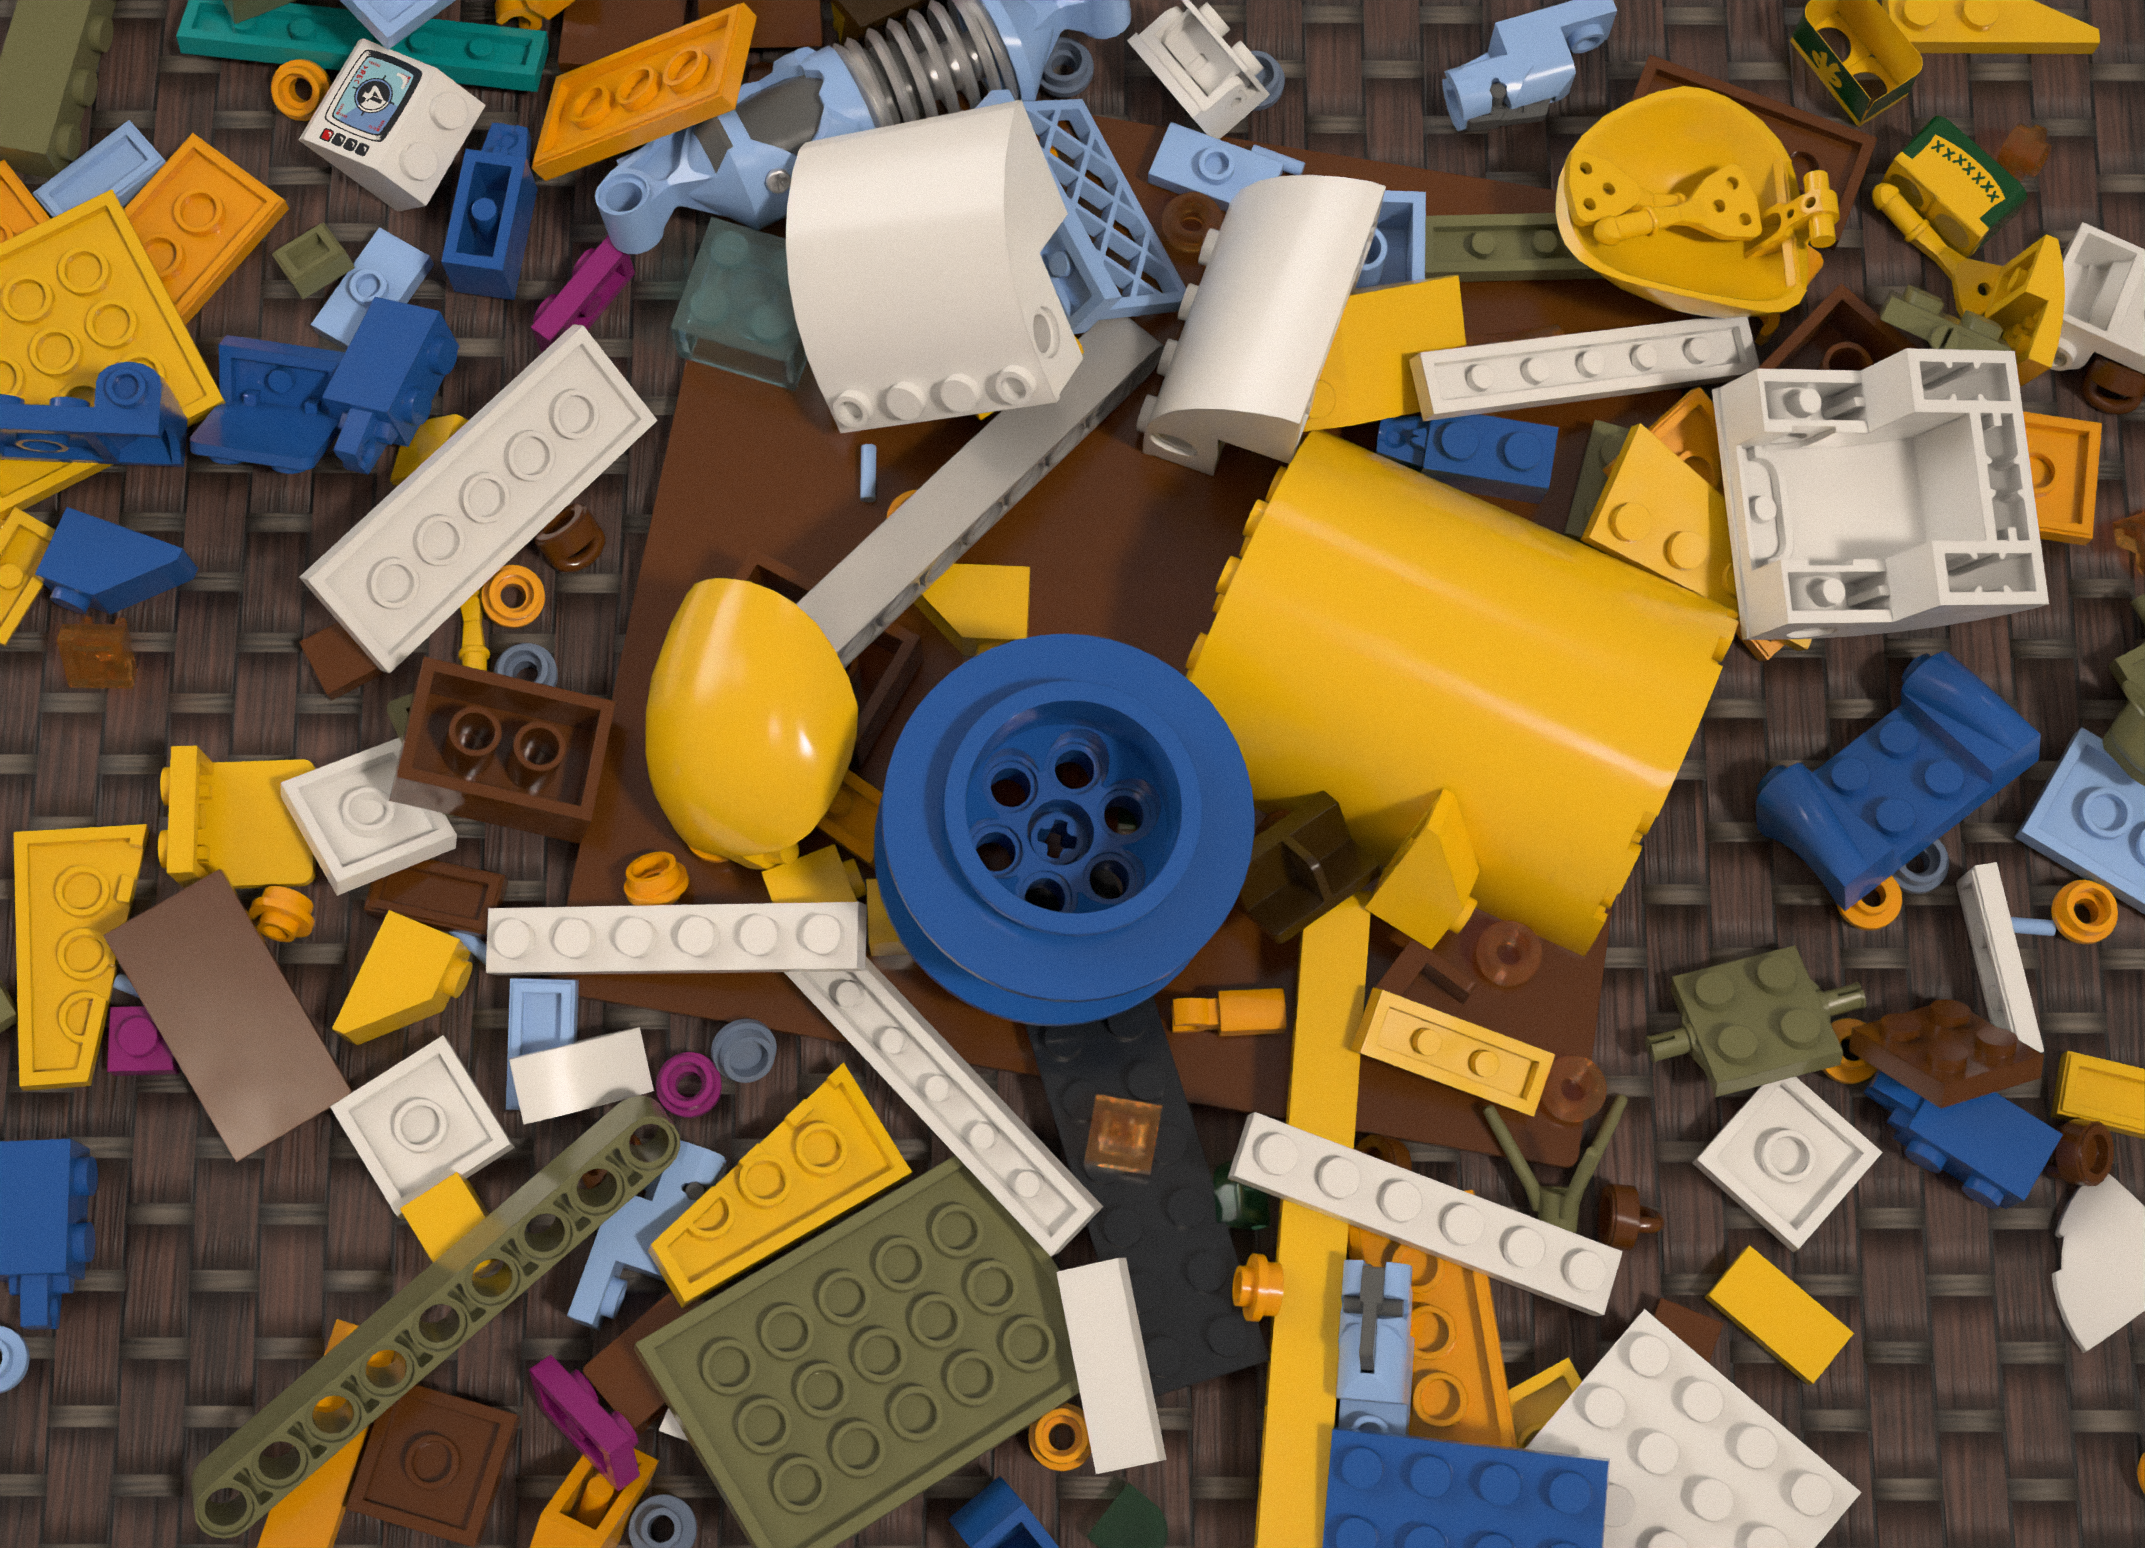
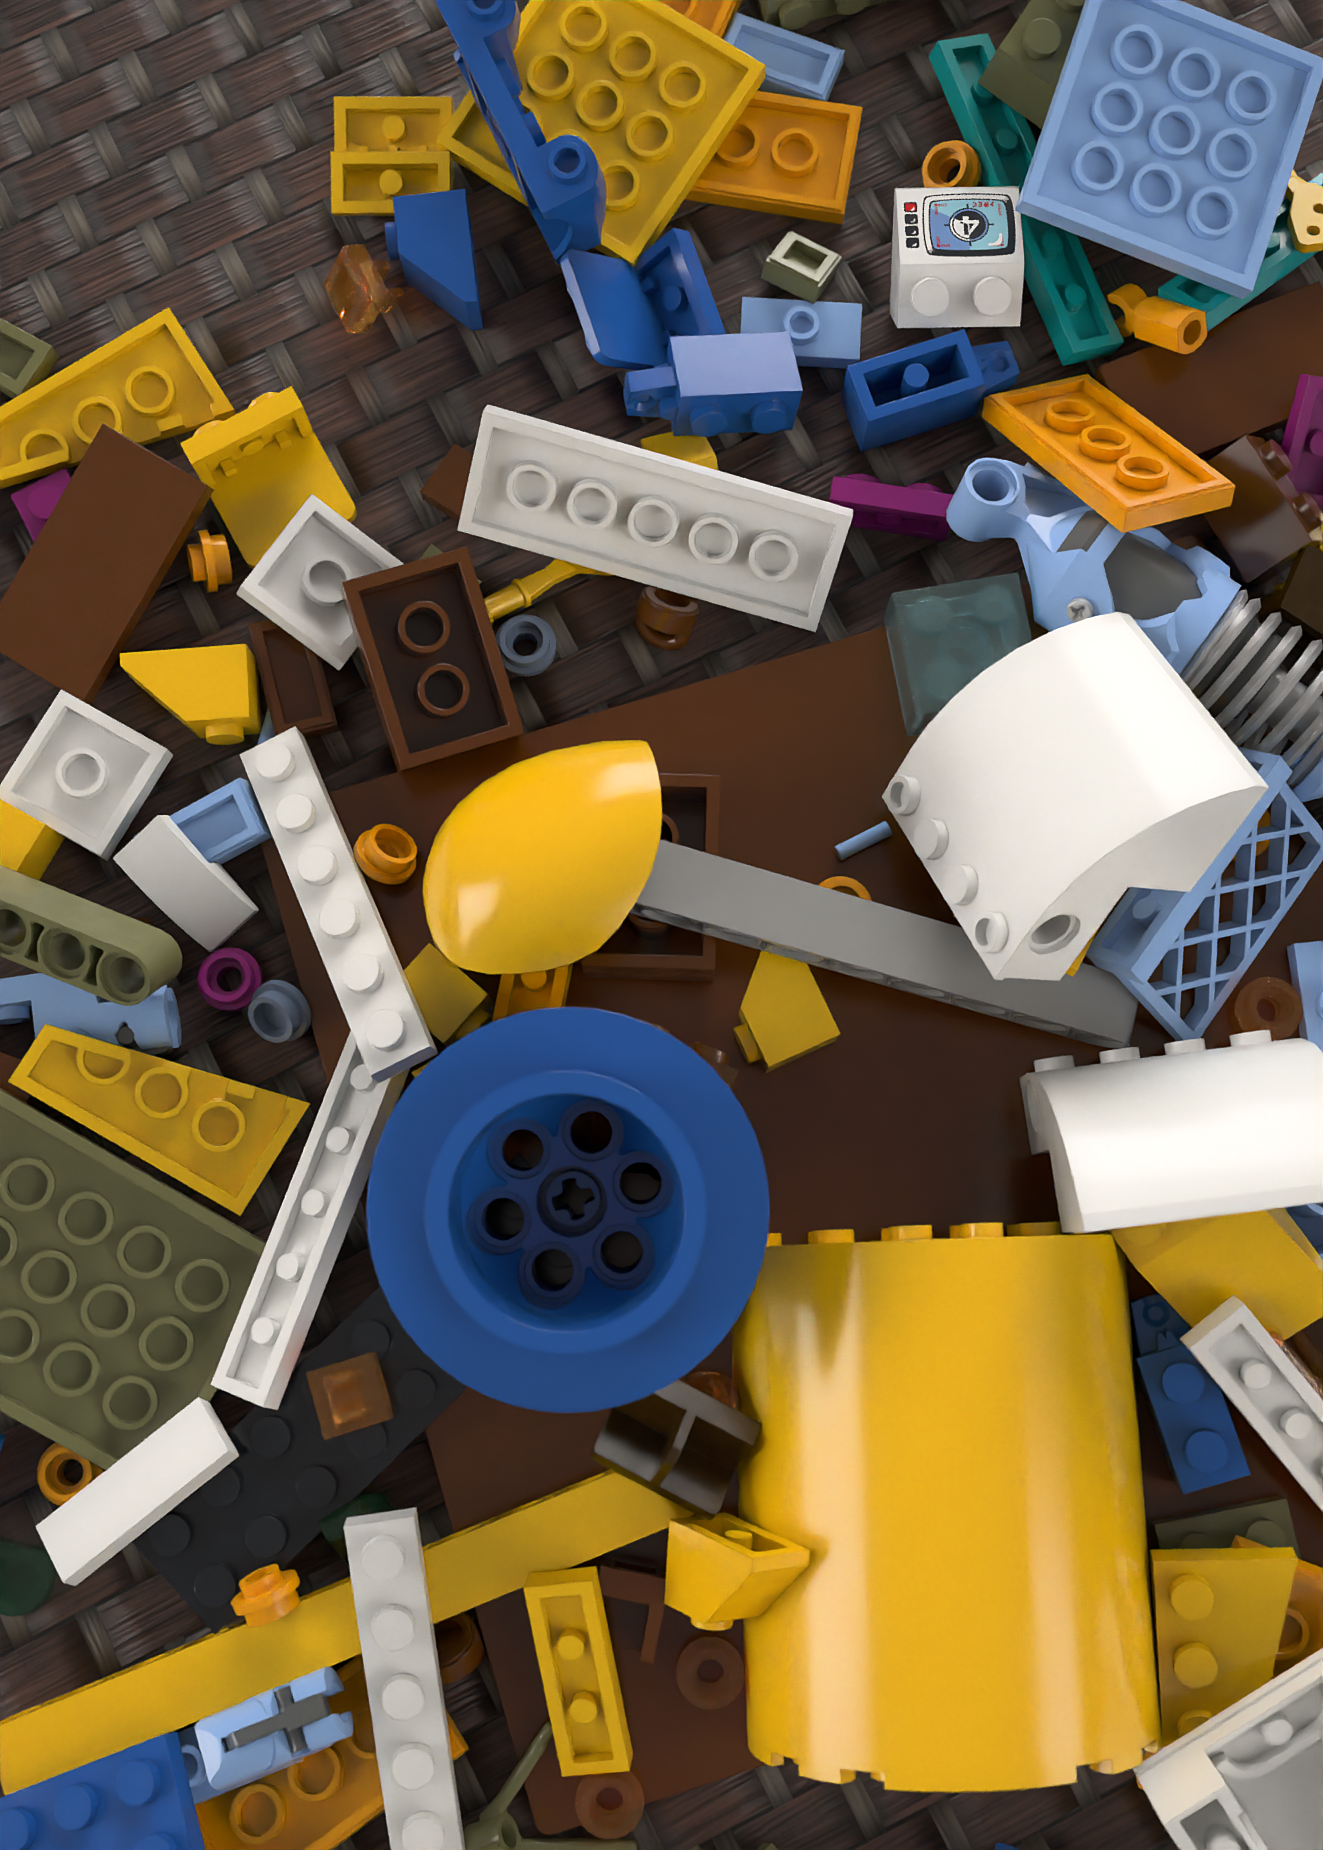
camera: 65 degrees right, 5 degrees up
light orange plate [481,565,545,628] -> none
light orange bar [1171,988,1286,1036] -> none

